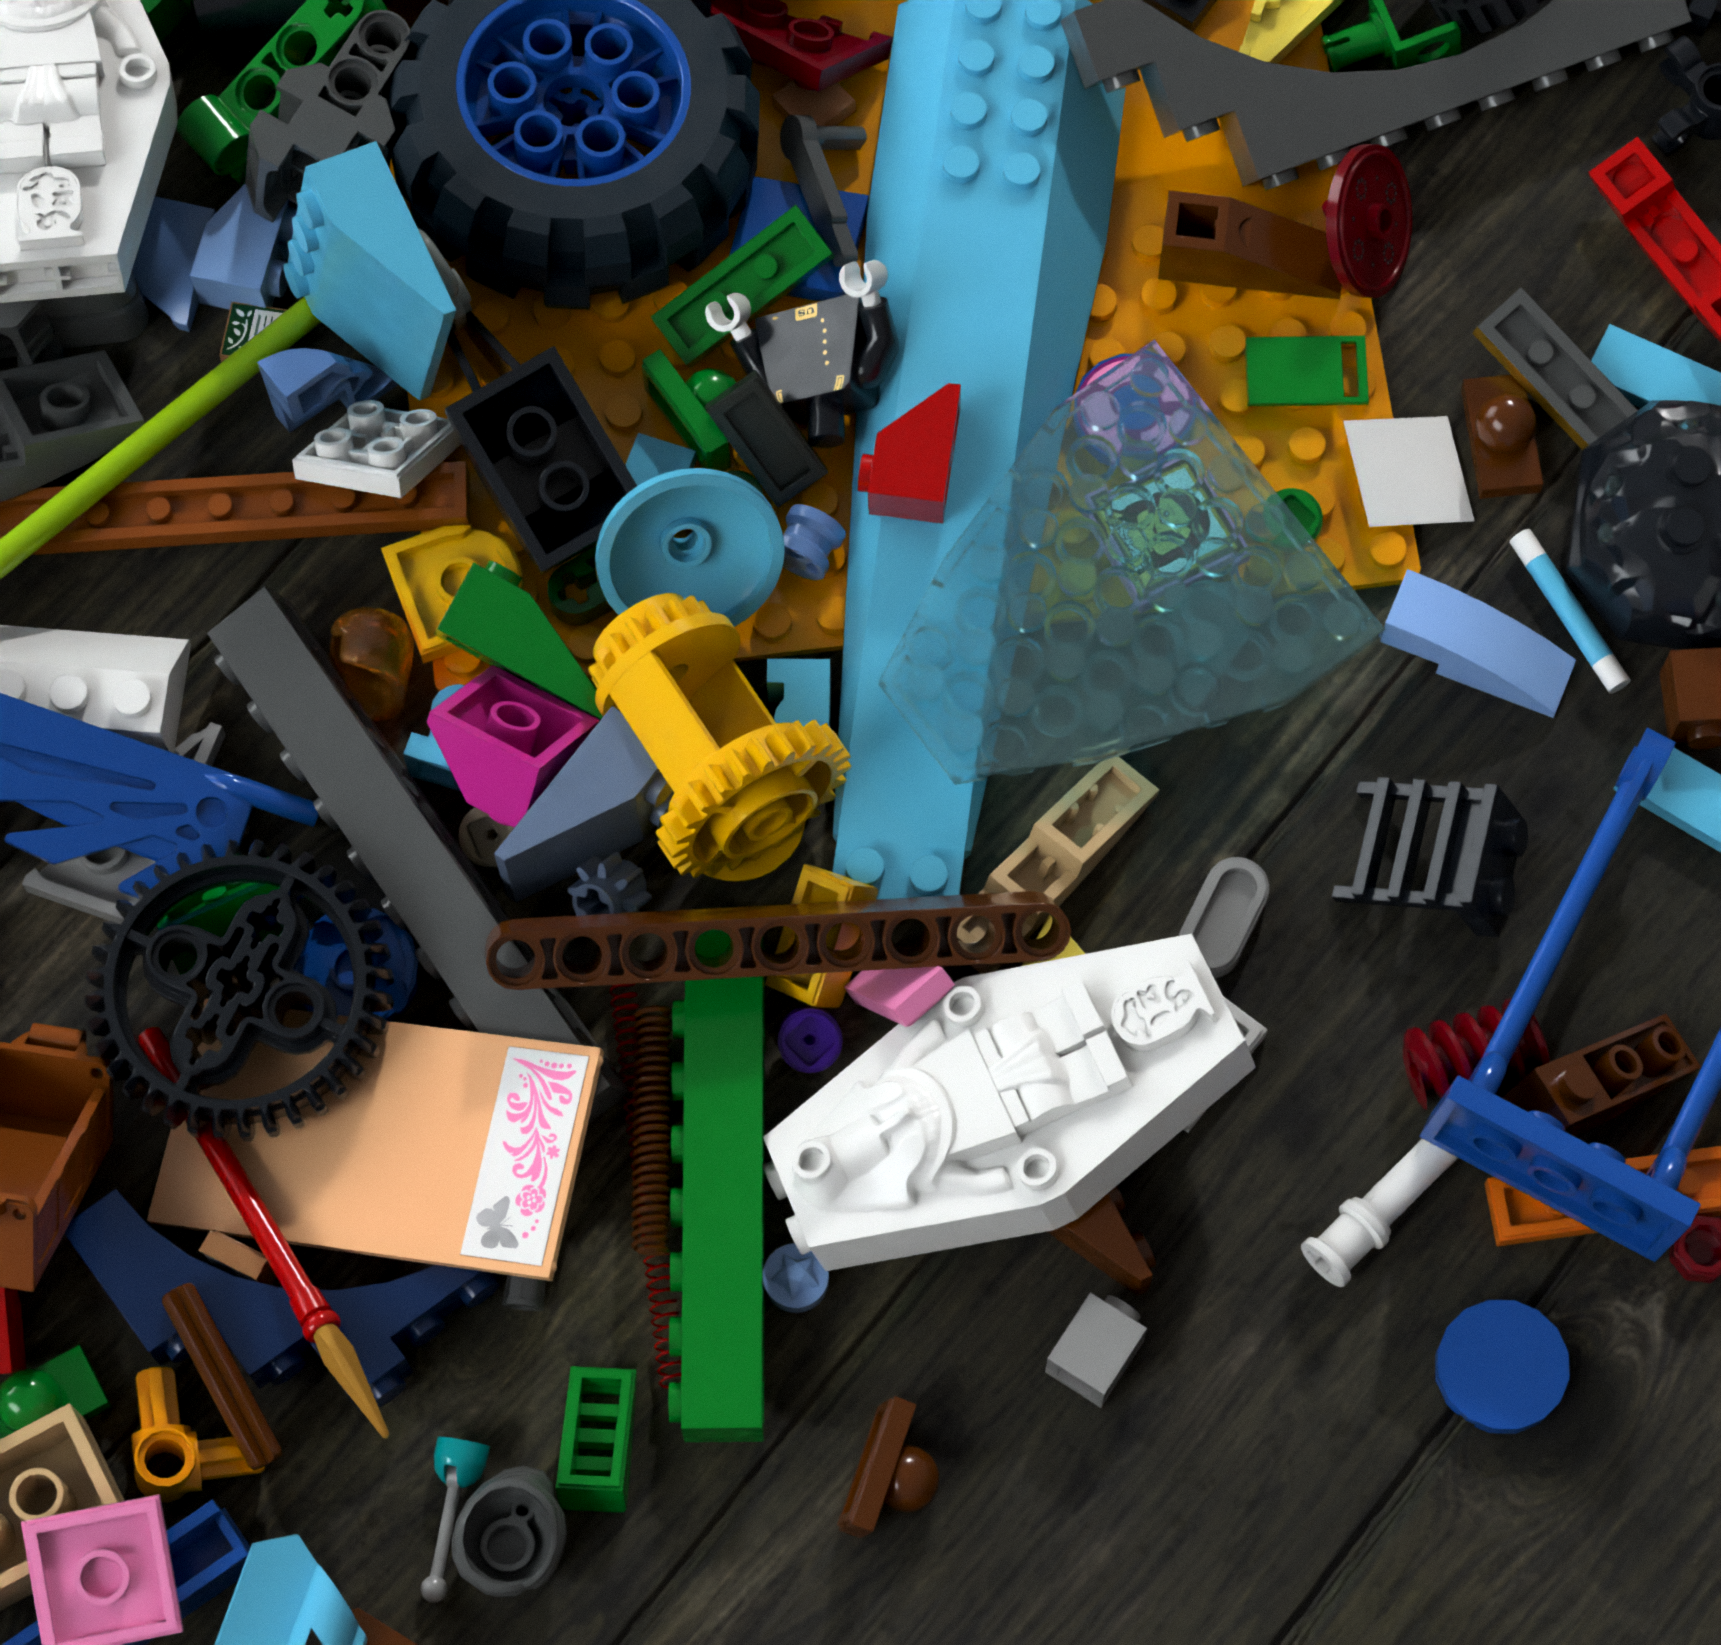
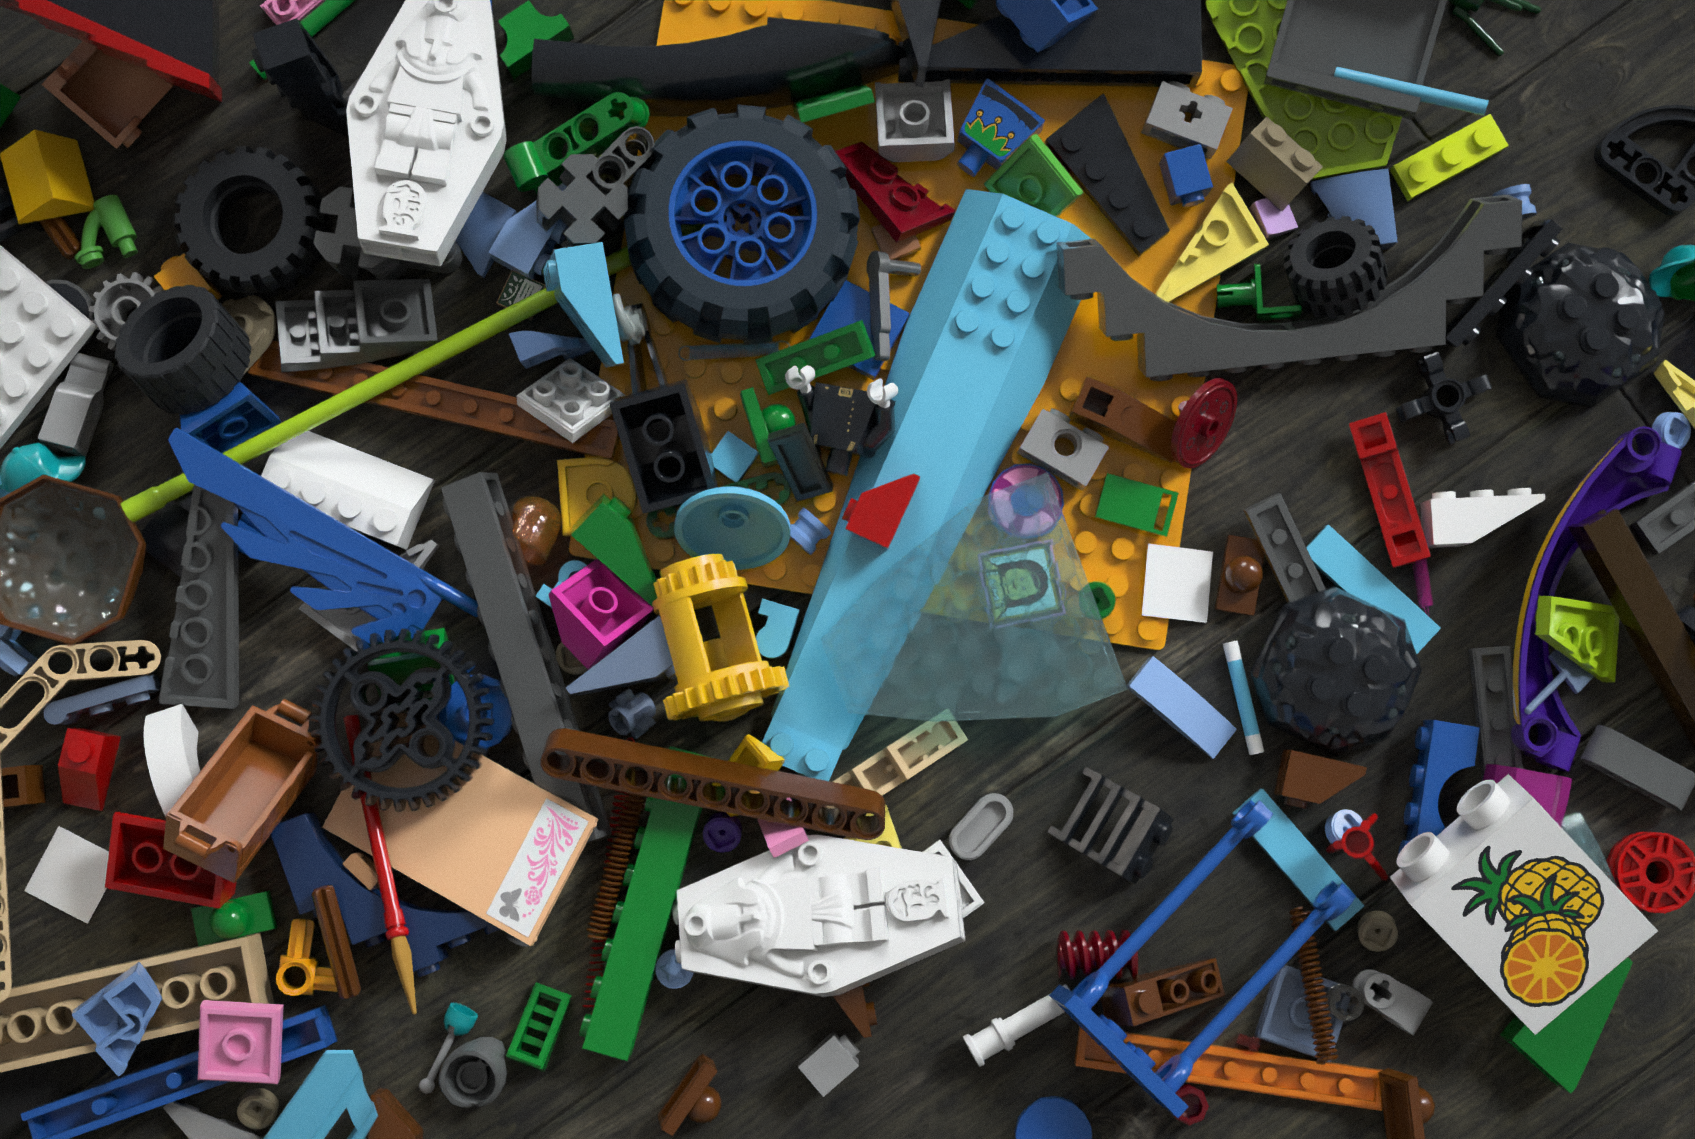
camera: 15 degrees right, 15 degrees up
none -> medium azure piece [678,341,790,360]
none -> light grey brick [1017,408,1109,491]

